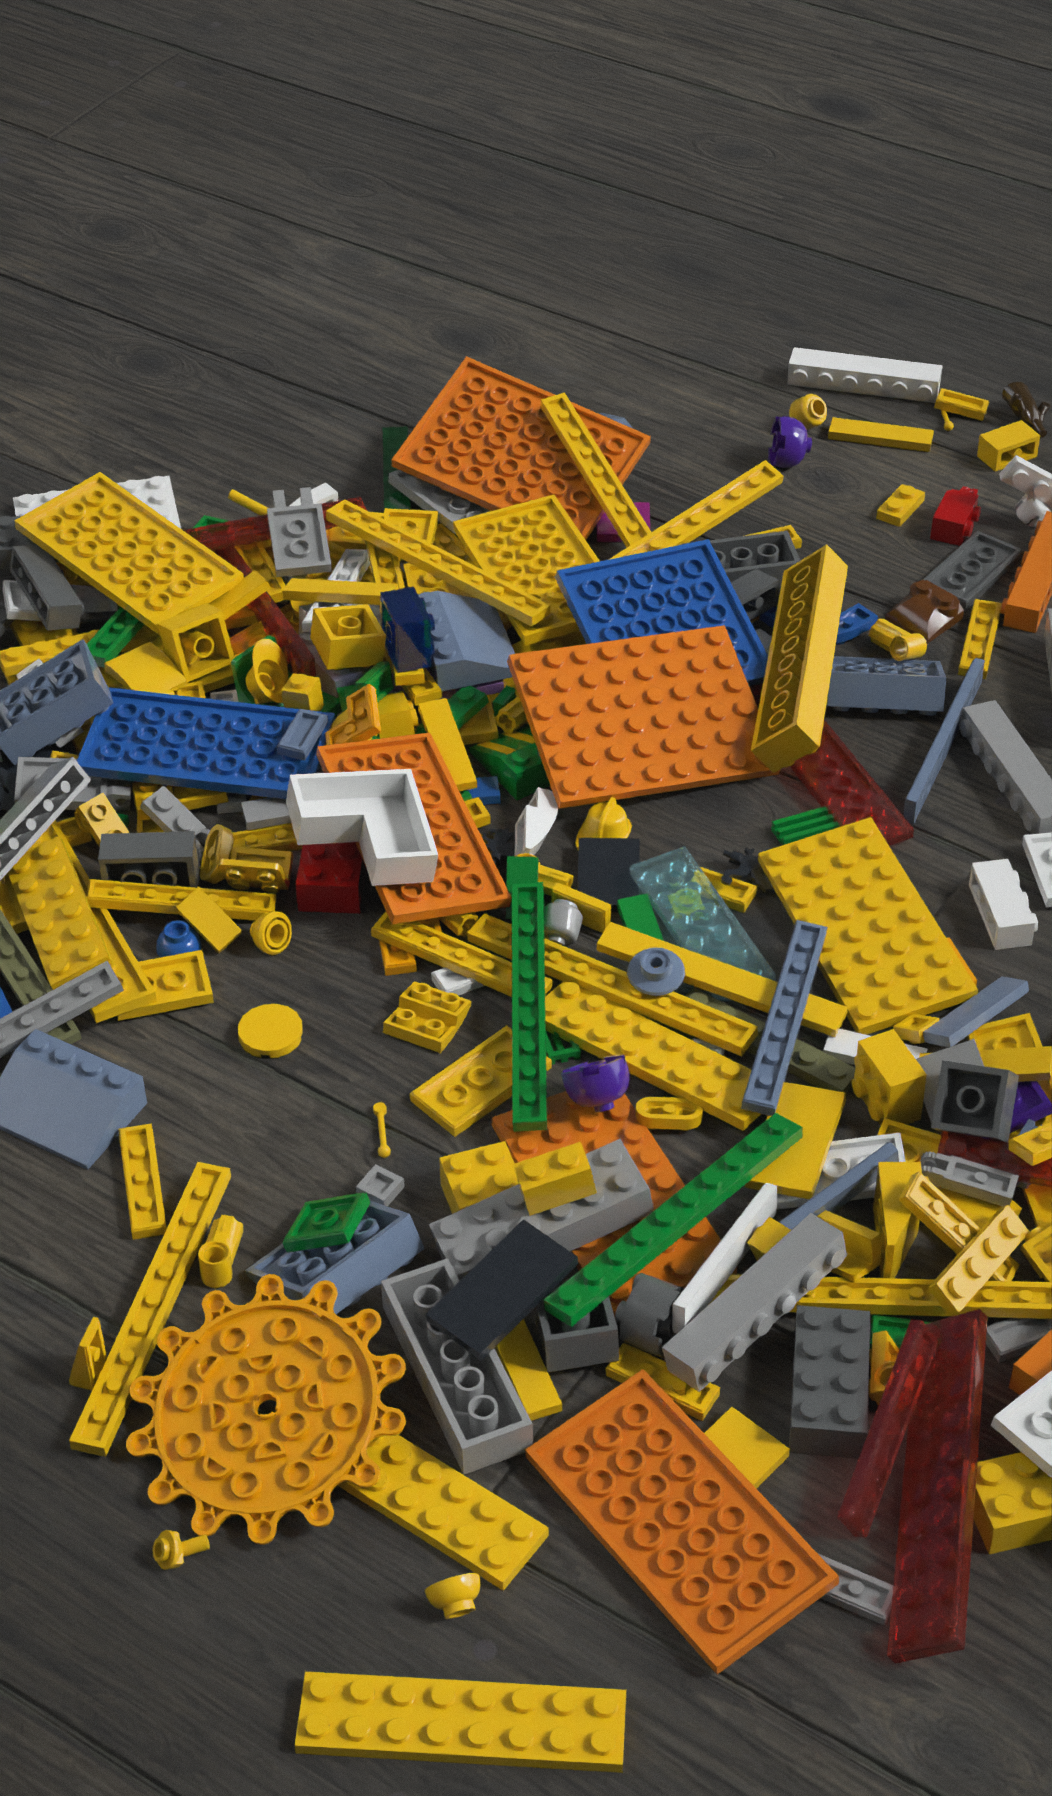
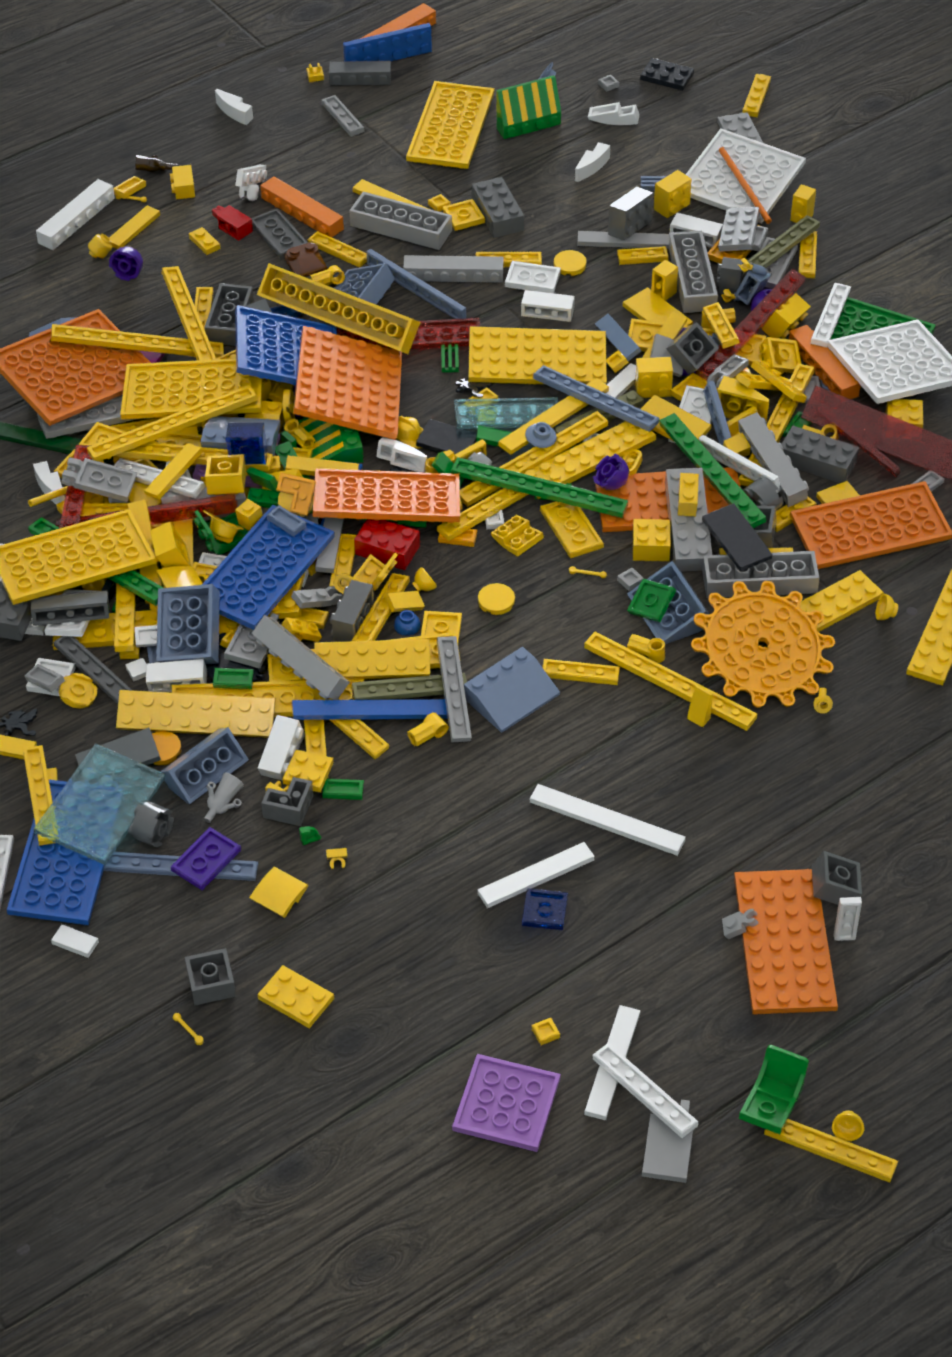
camera: 70 degrees left, 5 degrees up
white piece [286,769,438,886] -> none

